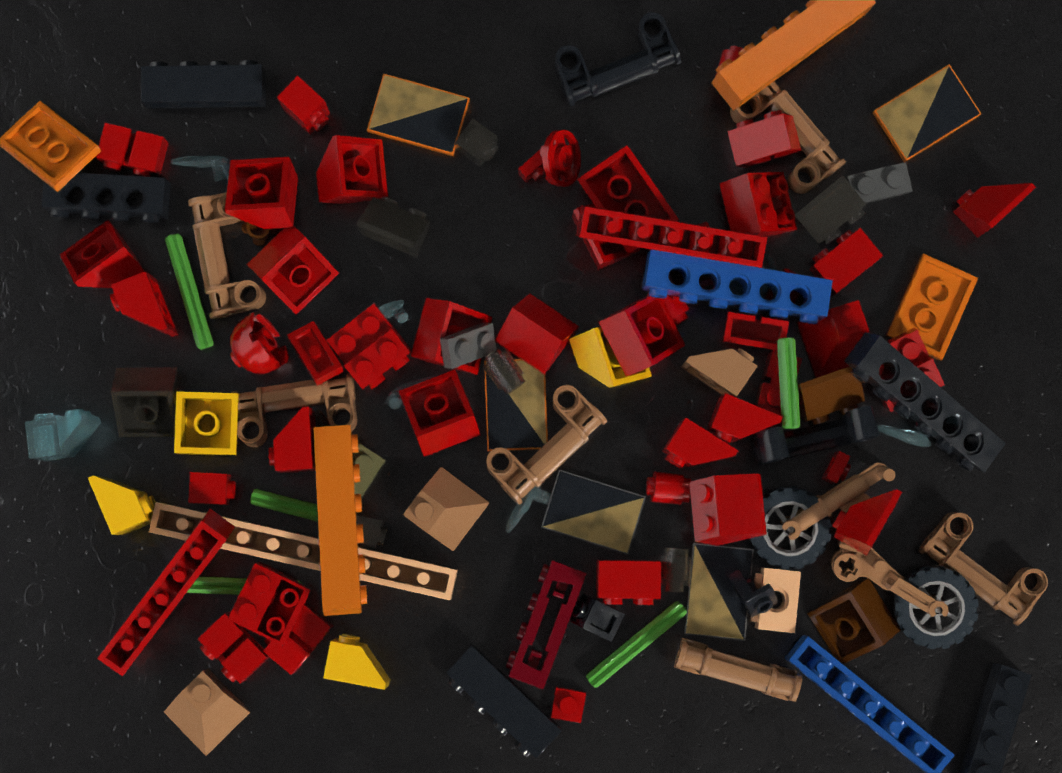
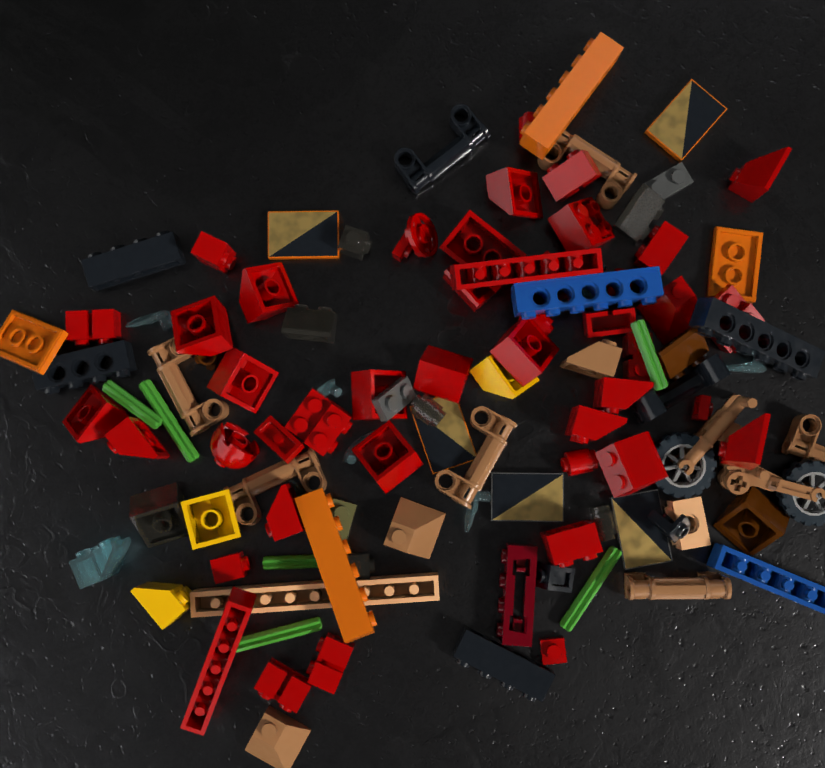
camera: 10 degrees left, 0 degrees up
red slope [228,561,311,646] -> none
yellow slope [323,634,390,690] -> none
none -> bright green axle [102,380,163,429]
none -> red slope [486,167,543,219]

